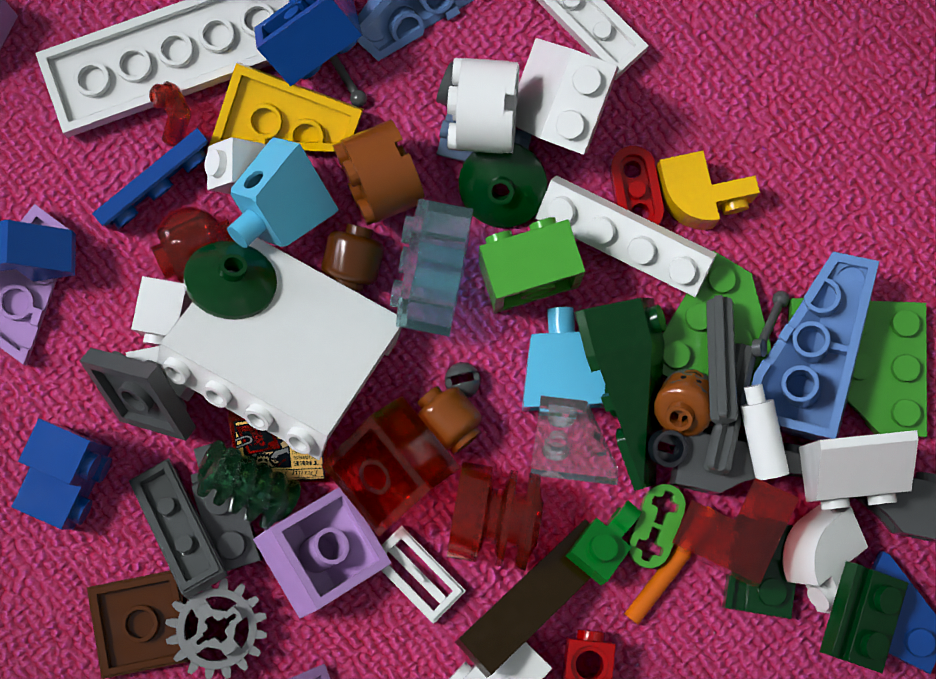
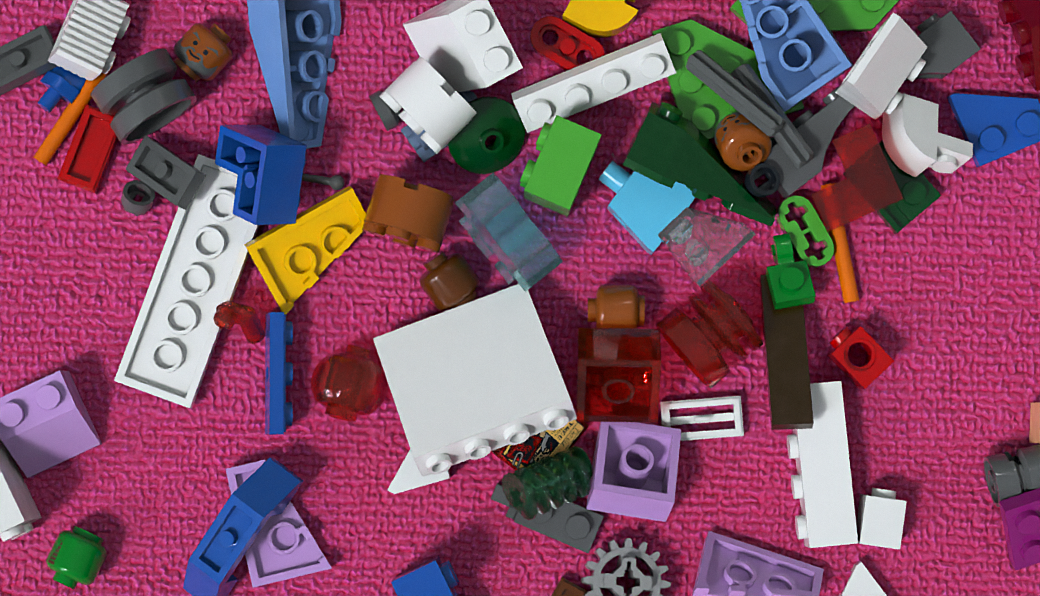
camera: 50 degrees left, 5 degrees up
dark grey plate [80,348,196,441] -> none
dark grey tile [129,458,228,599] -> none
white brick [131,276,193,346] -> none
dark green dish [183,241,277,320] -> none
white brick [205,137,266,194] -> none
medium azure torso [227,137,339,248] -> none
dark grey hinge [445,362,481,398] -> none
white cylinder [740,384,789,480] -> none
dark grey hinge [751,291,790,357] -> none
dark green plate [819,561,908,673] -> none

